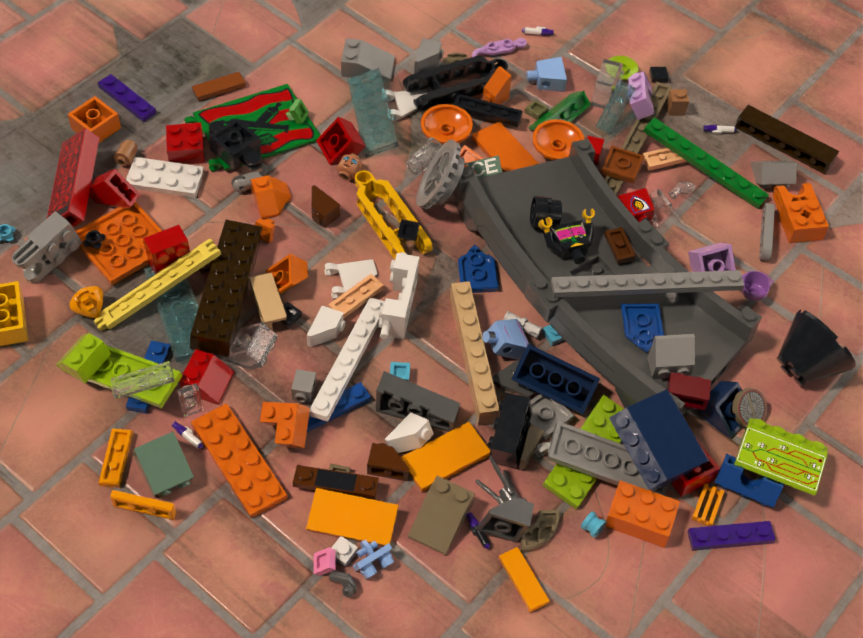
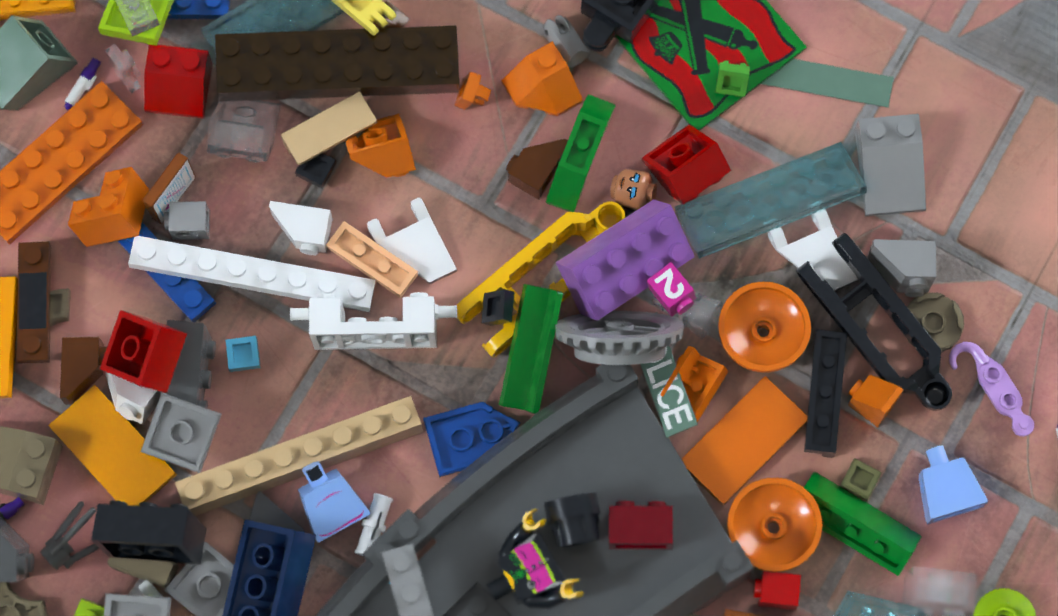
camera: 85 degrees right, 20 degrees up
none -> red brick [100,310,187,393]
none -> light grey tile [141,393,222,473]
none -> tile [143,153,196,224]
none -> green panel [499,284,563,414]
none -> green slope [545,94,616,212]
none -> medium lavender brick [556,199,695,321]
none -> dark red piece [609,501,673,550]
none -> dark pink brick [647,262,696,317]
none -> sand green sticker [761,59,894,108]

